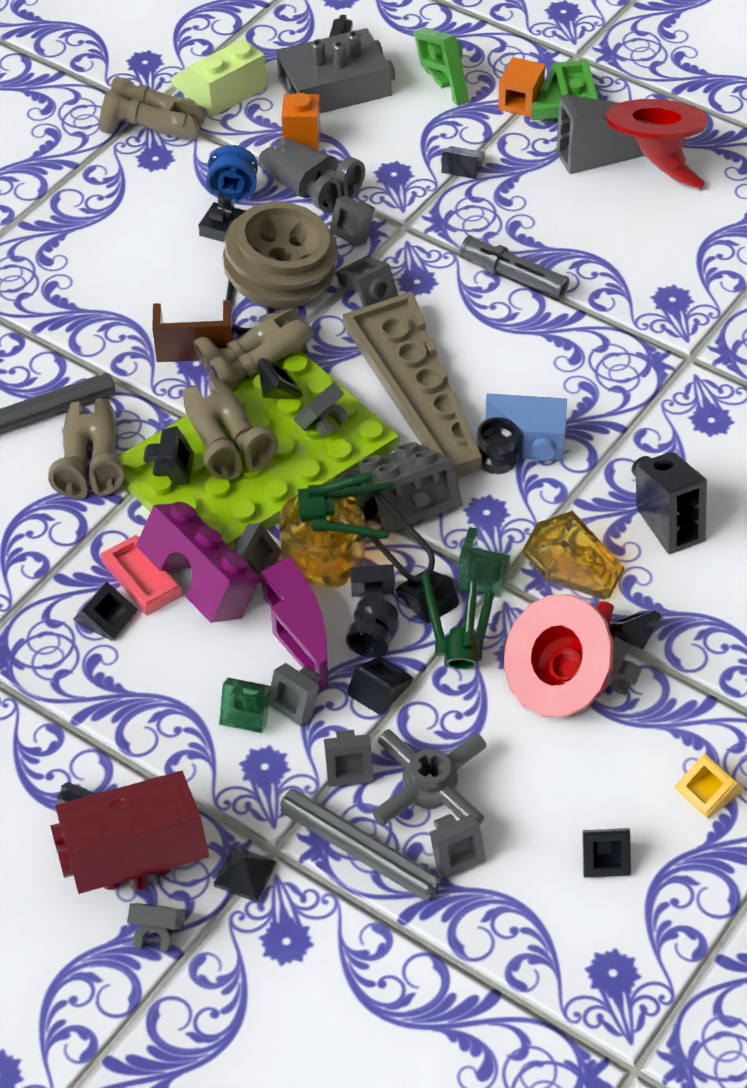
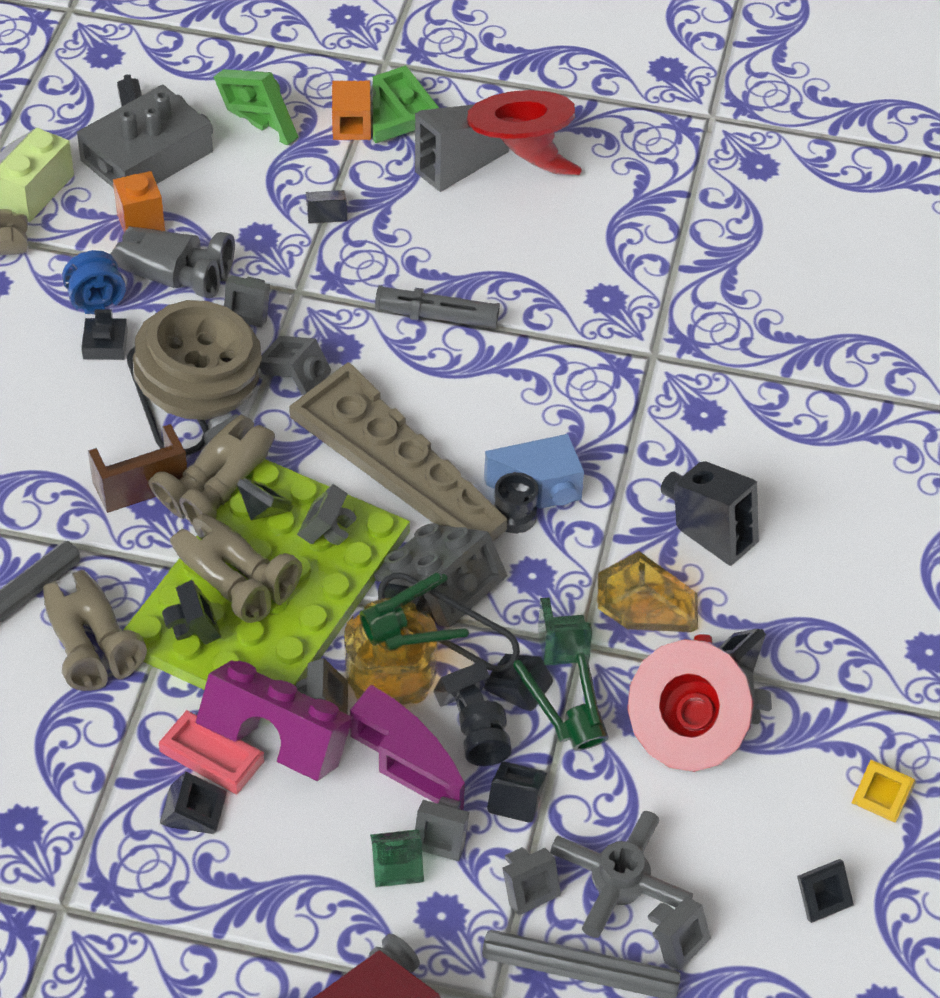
camera: 25 degrees left, 0 degrees up
none -> dark grey bush [369,934,420,972]

